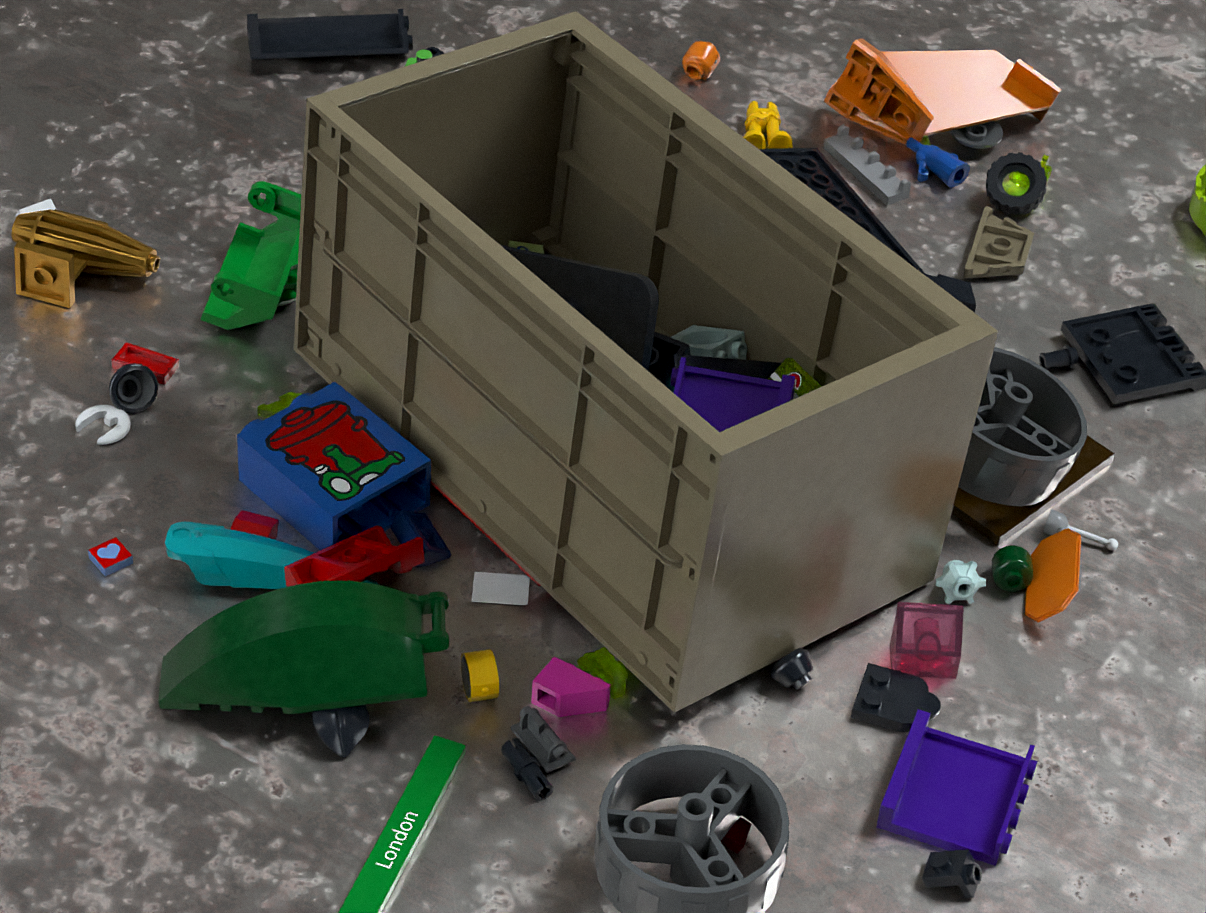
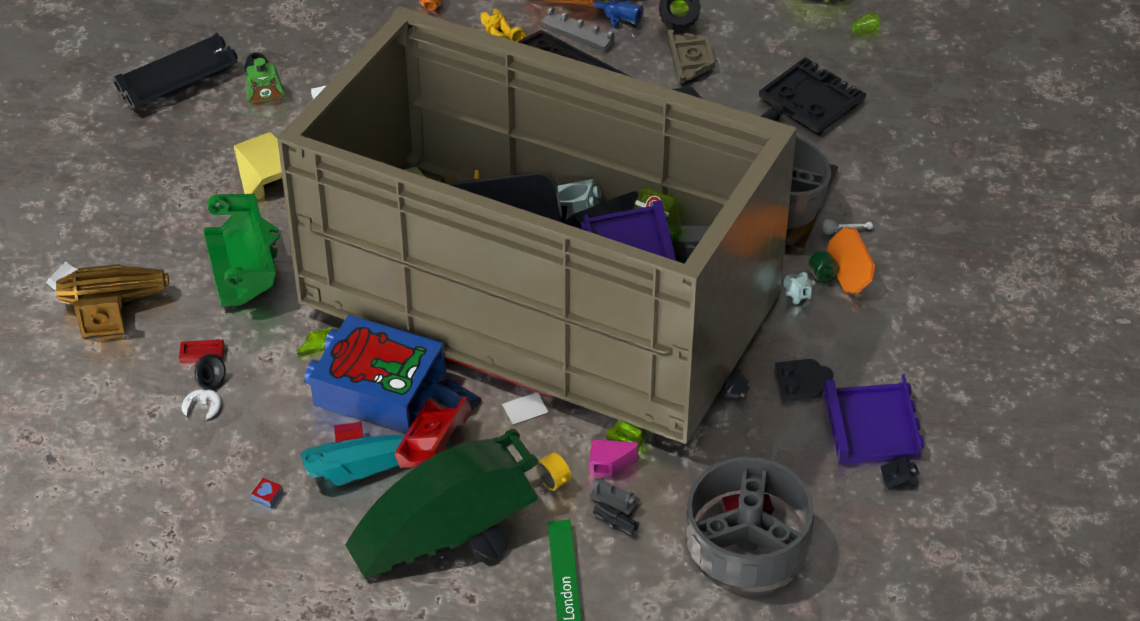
camera: 20 degrees left, 5 degrees up
clear pink slope [889,602,964,679] -> none

